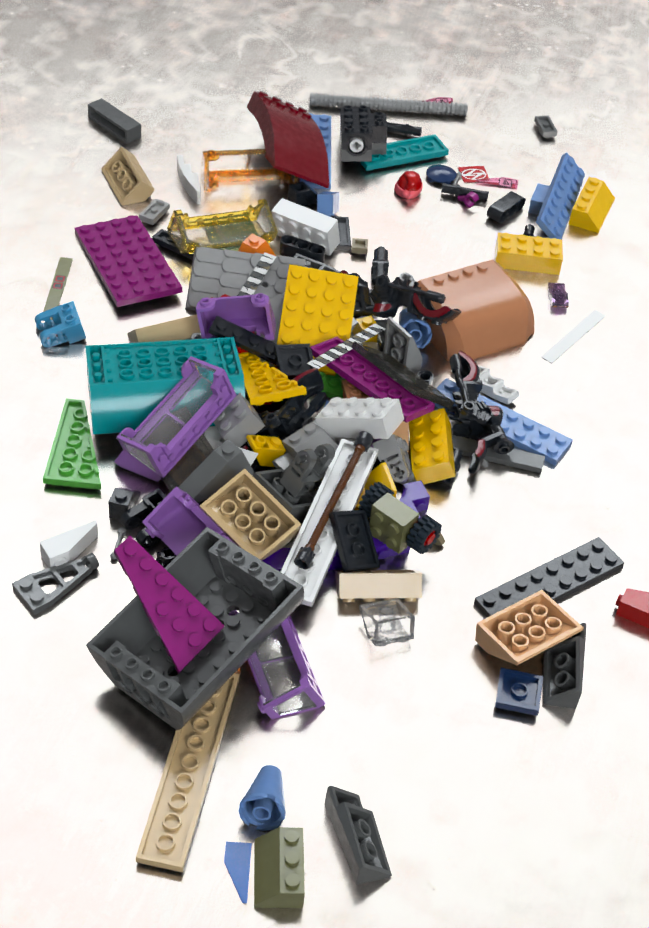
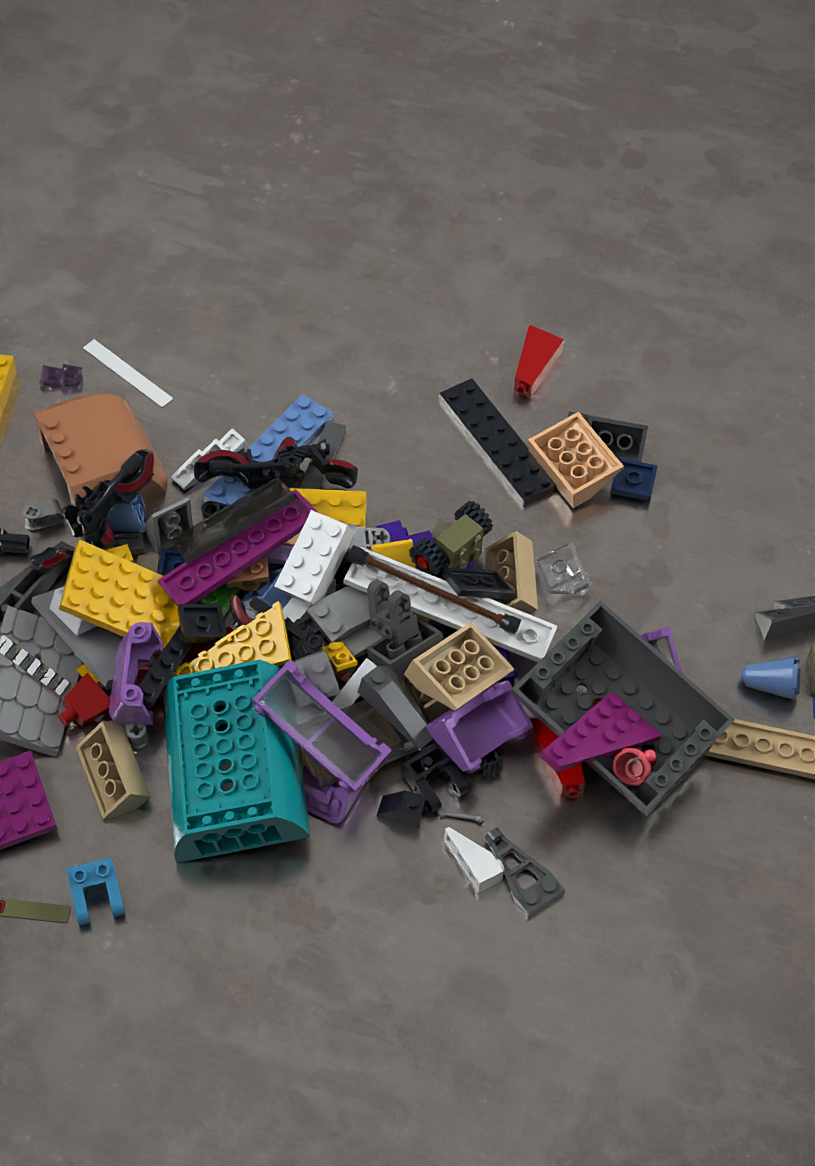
camera: 85 degrees left, 10 degrees up
bright green wing [43,398,102,490] -> none
sticker [307,324,385,369] -> none
none -> coral piece [613,748,657,786]

